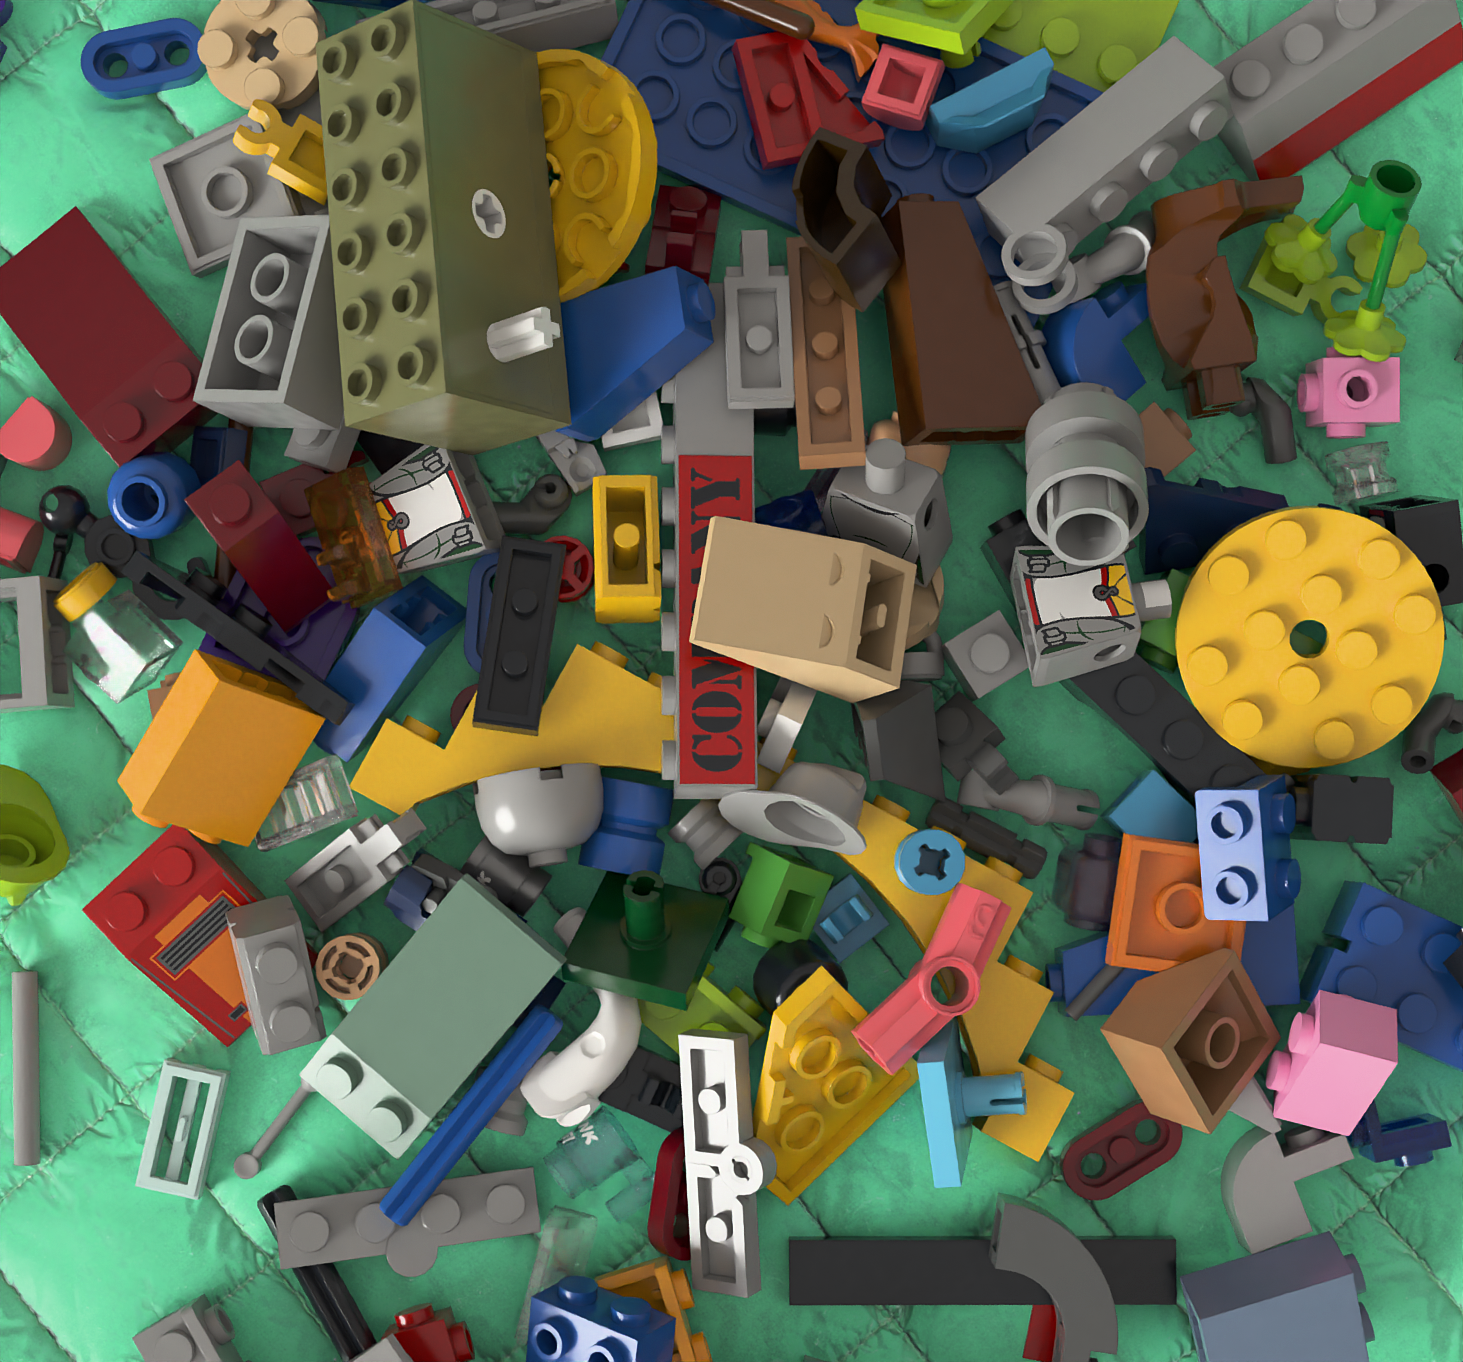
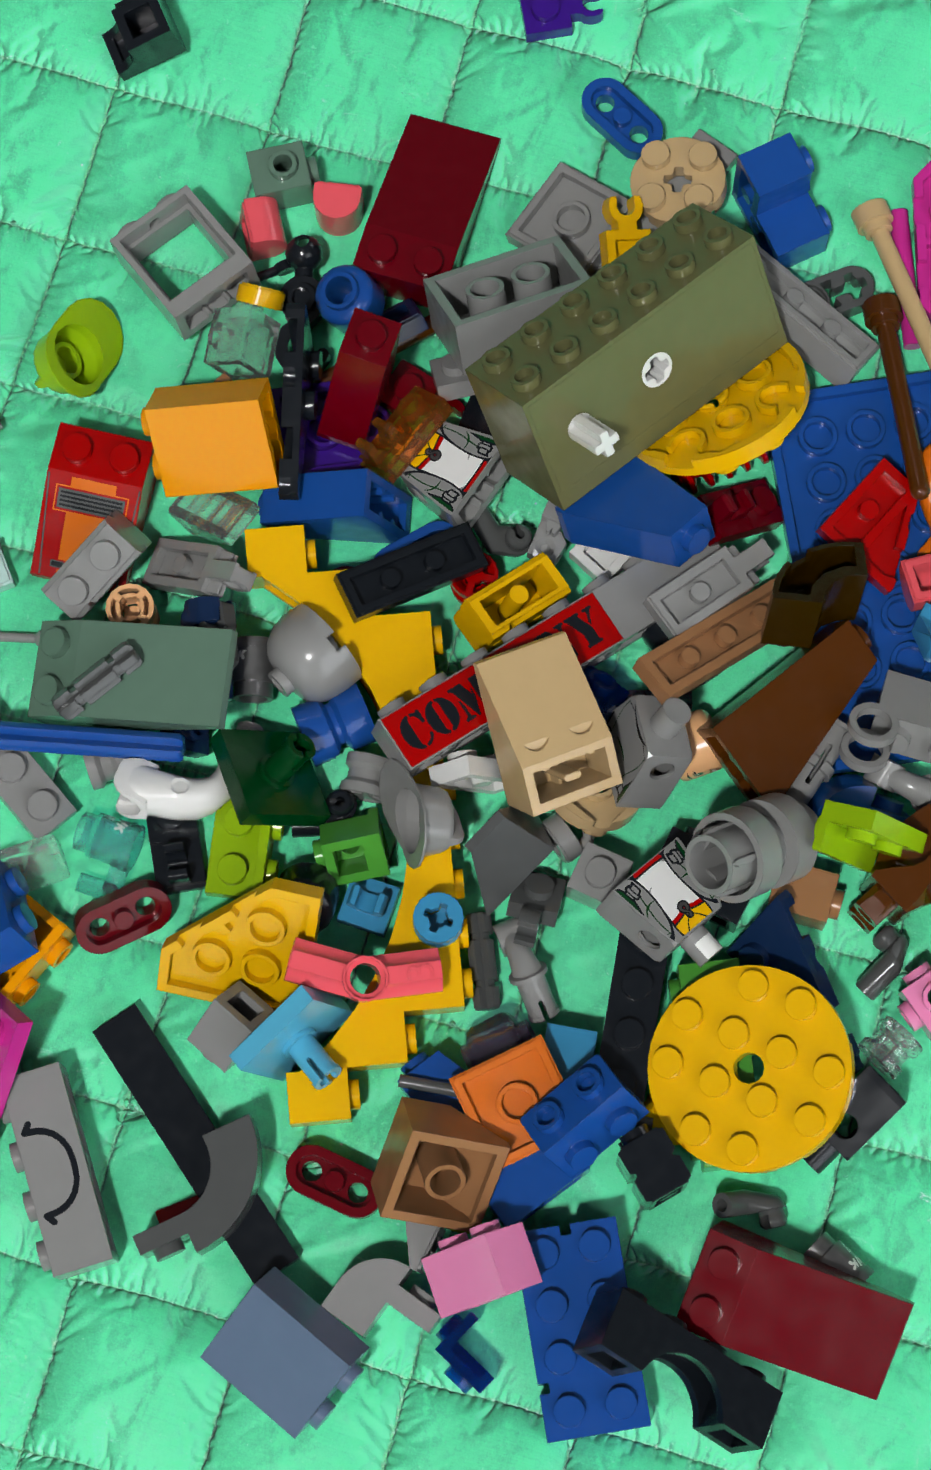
camera: 60 degrees right, 10 degrees down
light grey hinge [678,1029,777,1298] -> none
none -> dark grey axle [51,642,142,720]
none -> light grey brick [187,980,275,1073]
none -> lime bracket [812,799,928,873]

